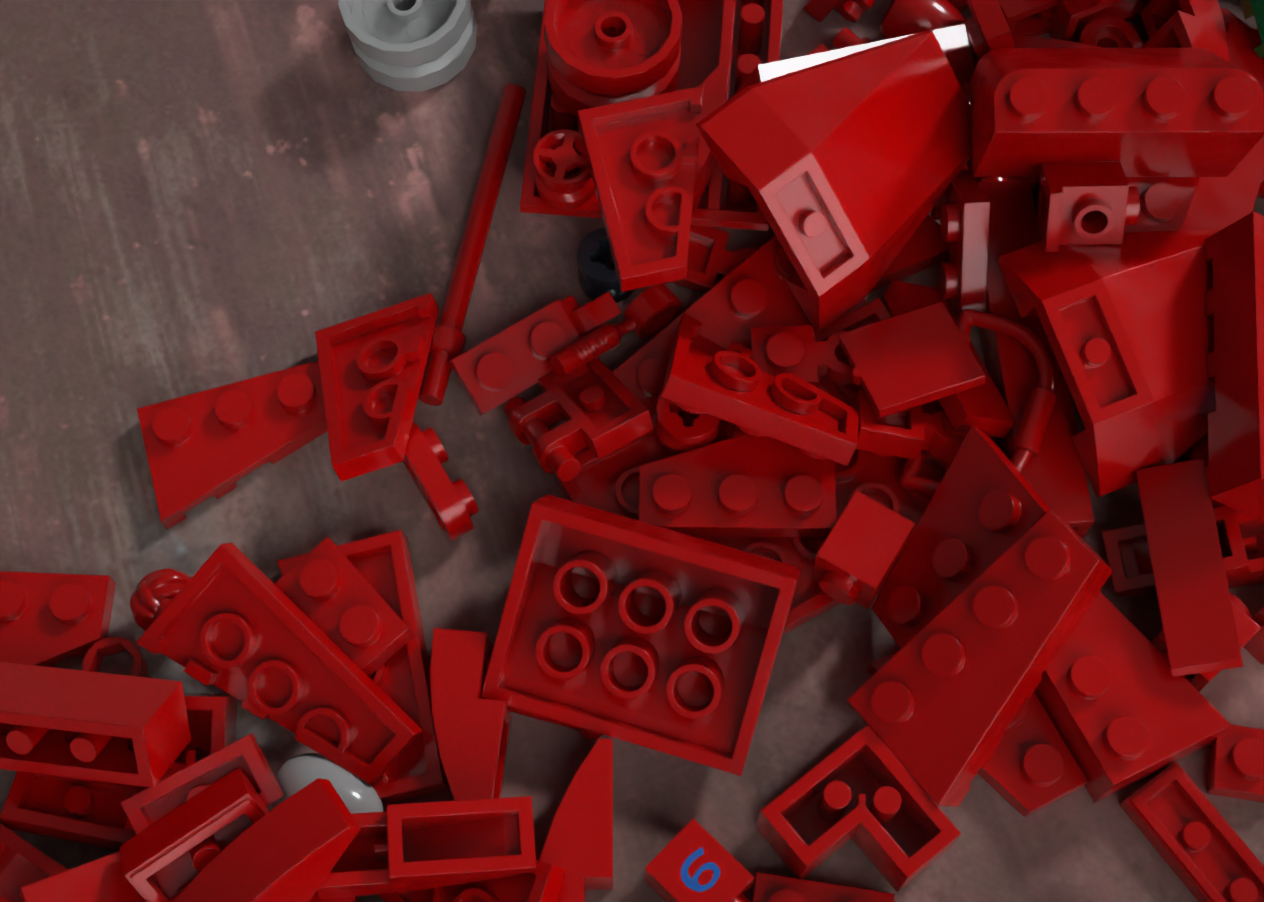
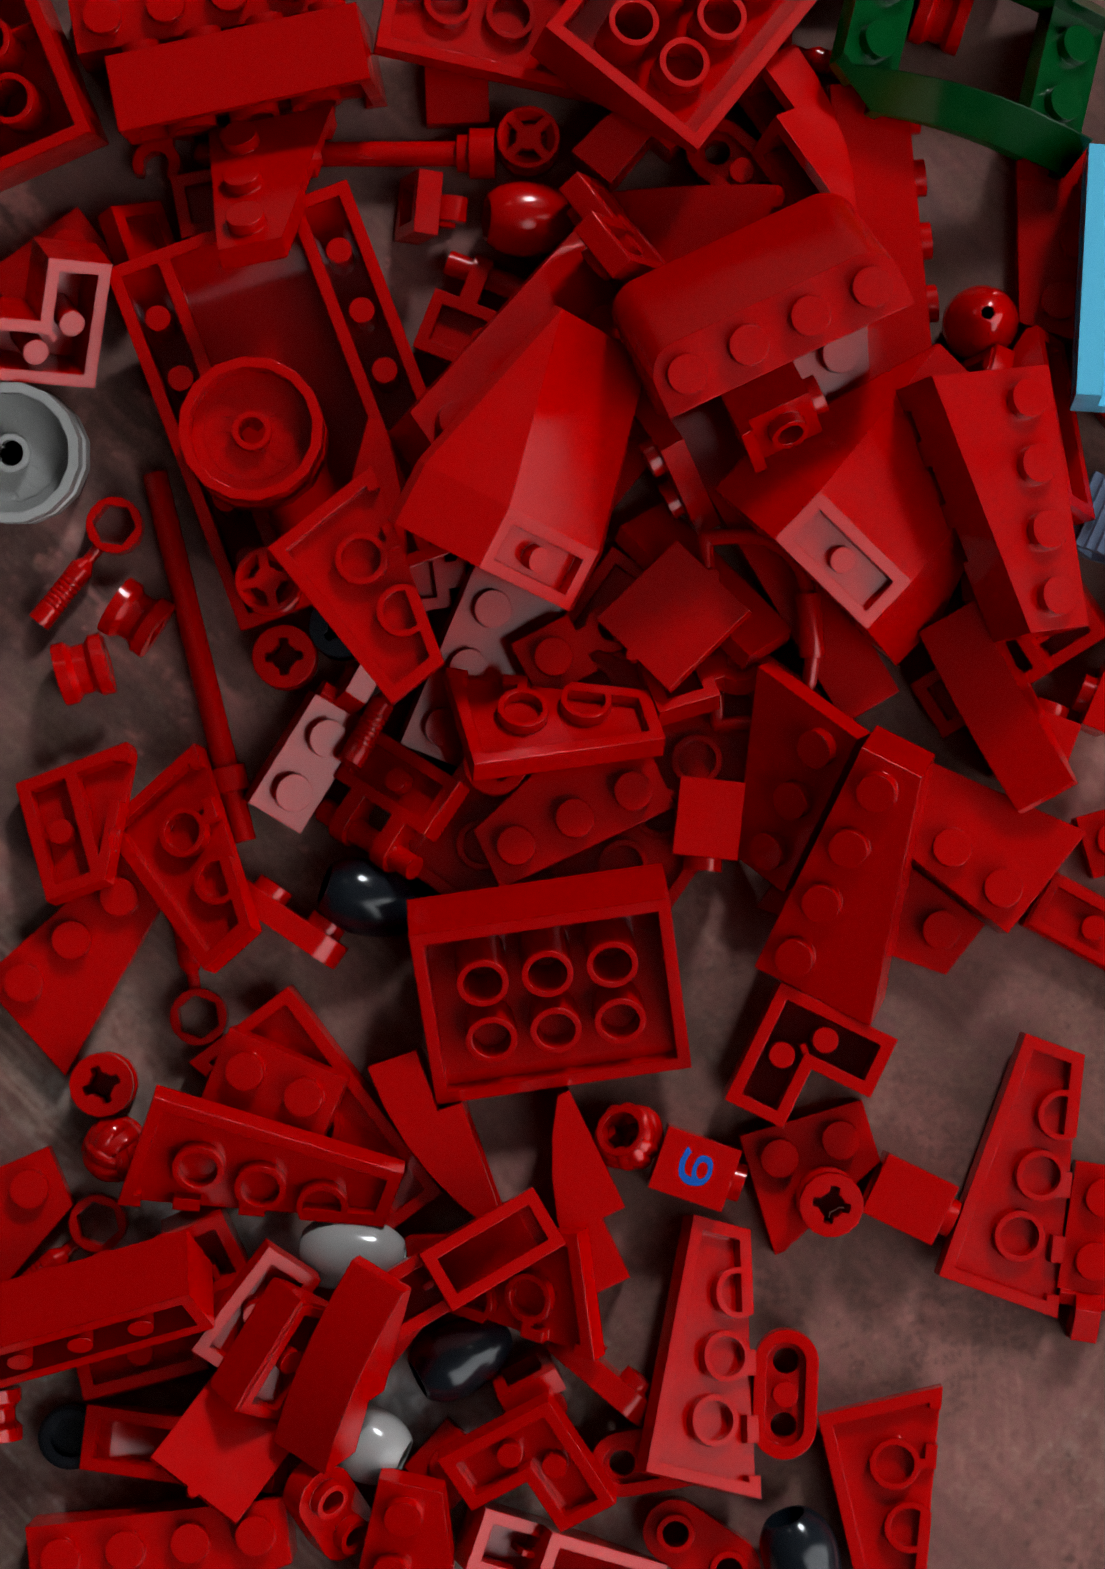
camera: 25 degrees left, 20 degrees up
none -> red wing [15,742,138,906]
none -> red piece [29,497,145,631]
none -> red wheel [50,632,118,706]
none -> red wheel [69,1051,139,1117]
none -> red wheel [97,577,175,658]
none -> red piece [170,926,229,1045]
none -> red wheel [252,624,319,692]
none -> black animal [317,857,421,938]
none -> red piece [594,1102,663,1171]

